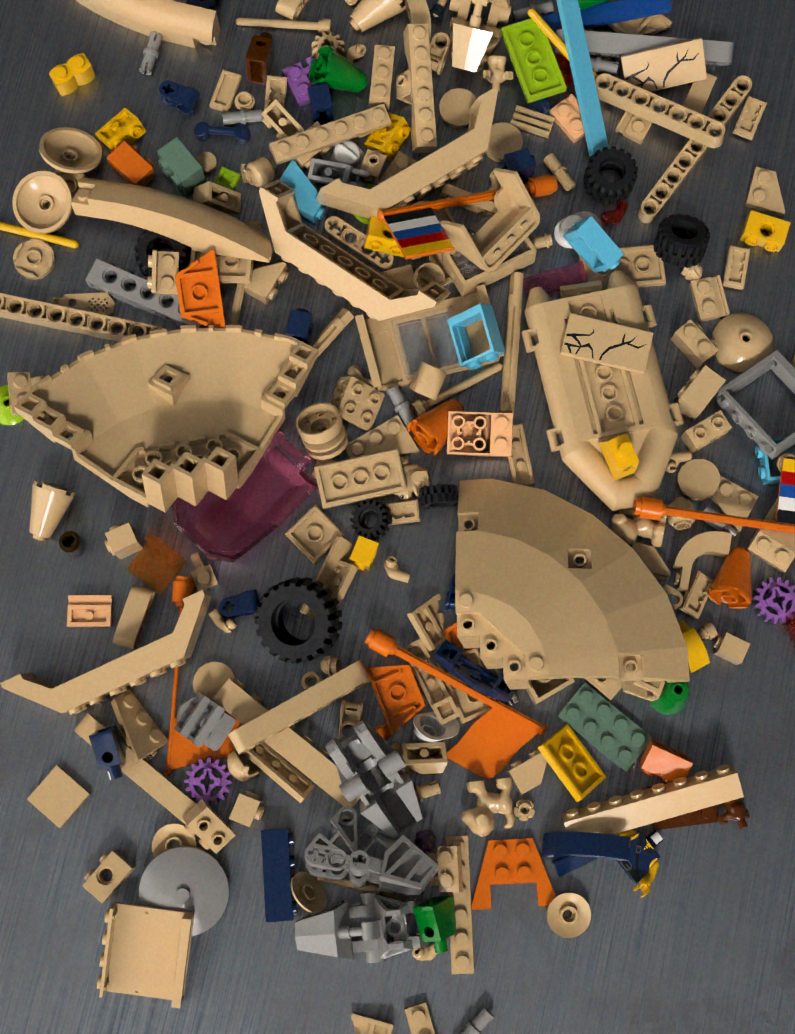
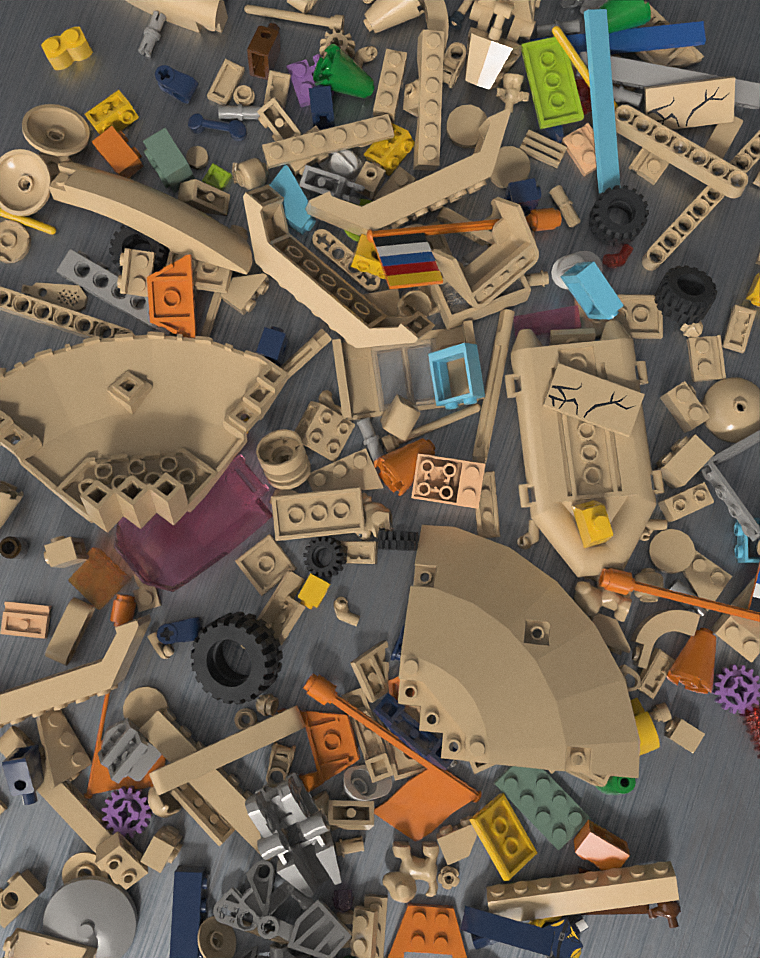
camera: 10 degrees right, 5 degrees up
none -> tan arm [517,520,540,550]

